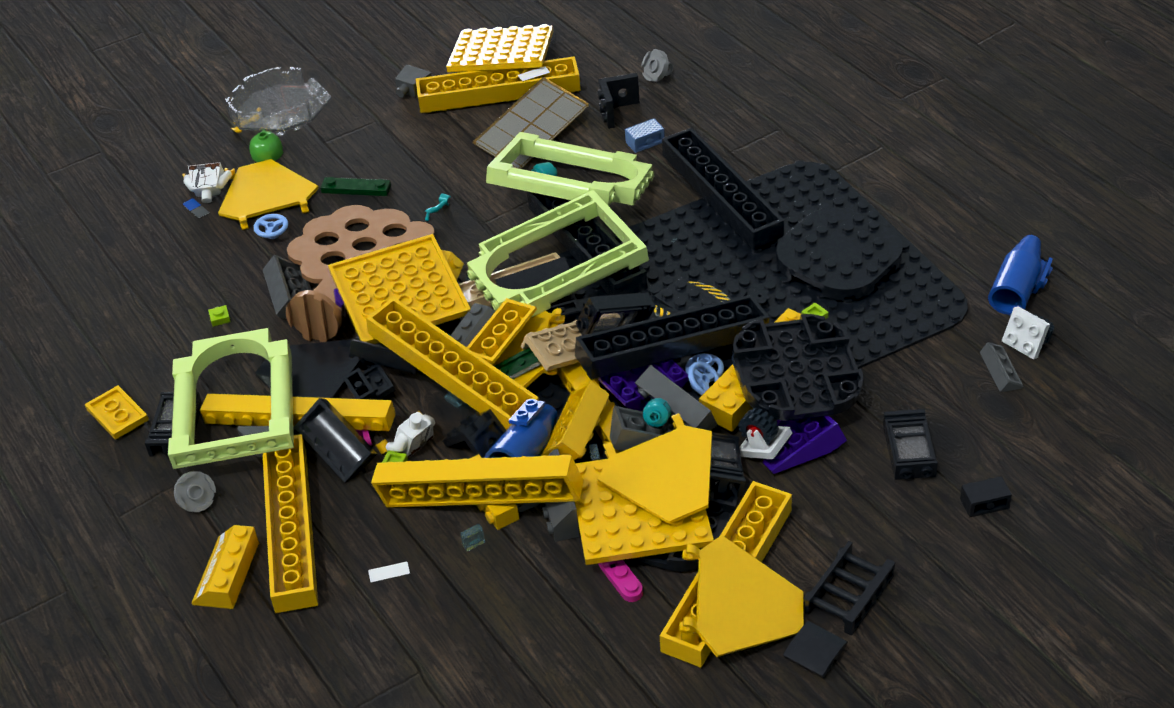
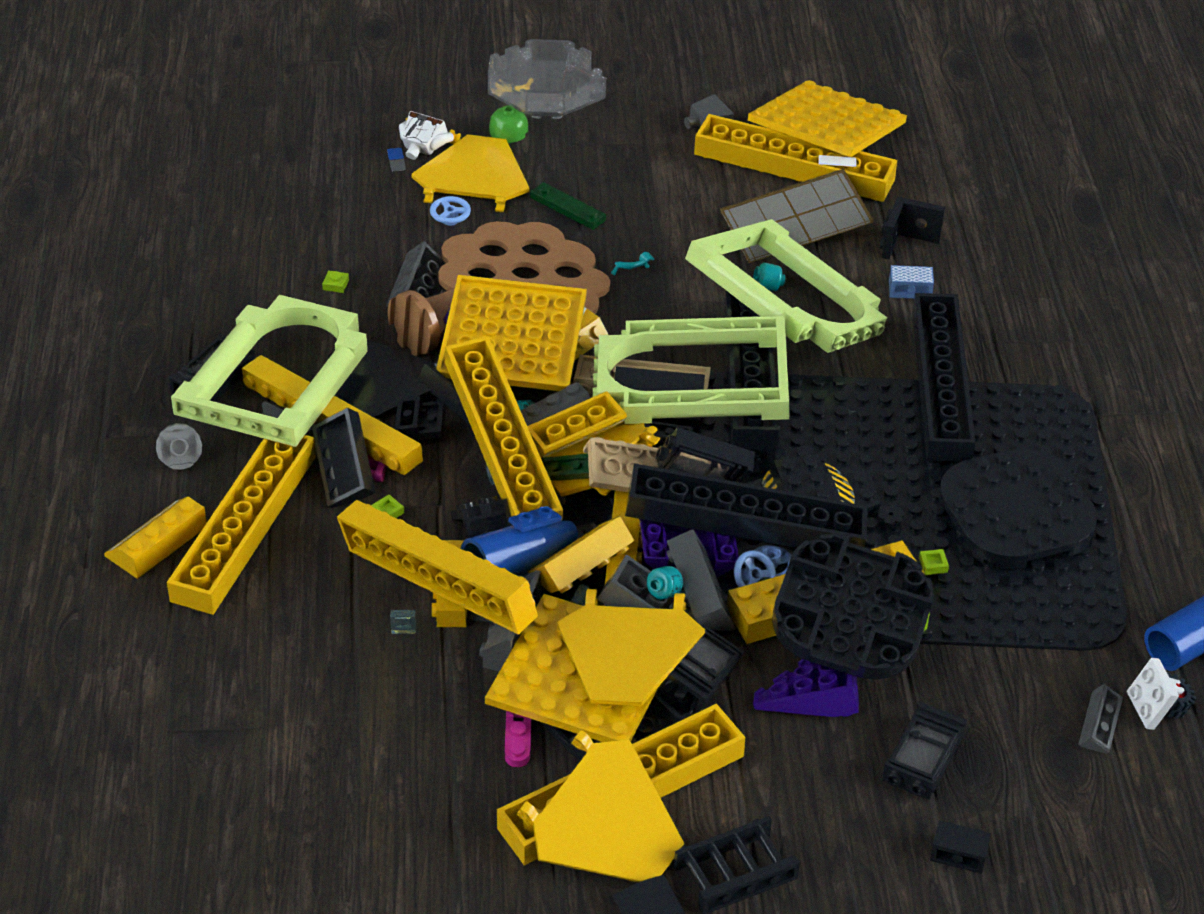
camera: 25 degrees right, 0 degrees up
yellow plate [85,385,149,440] -> none
white sticker [368,562,410,582] -> none
white torso [376,411,435,458] -> none
light grey tile [642,49,673,82] -> none
plate [738,408,792,459] -> none

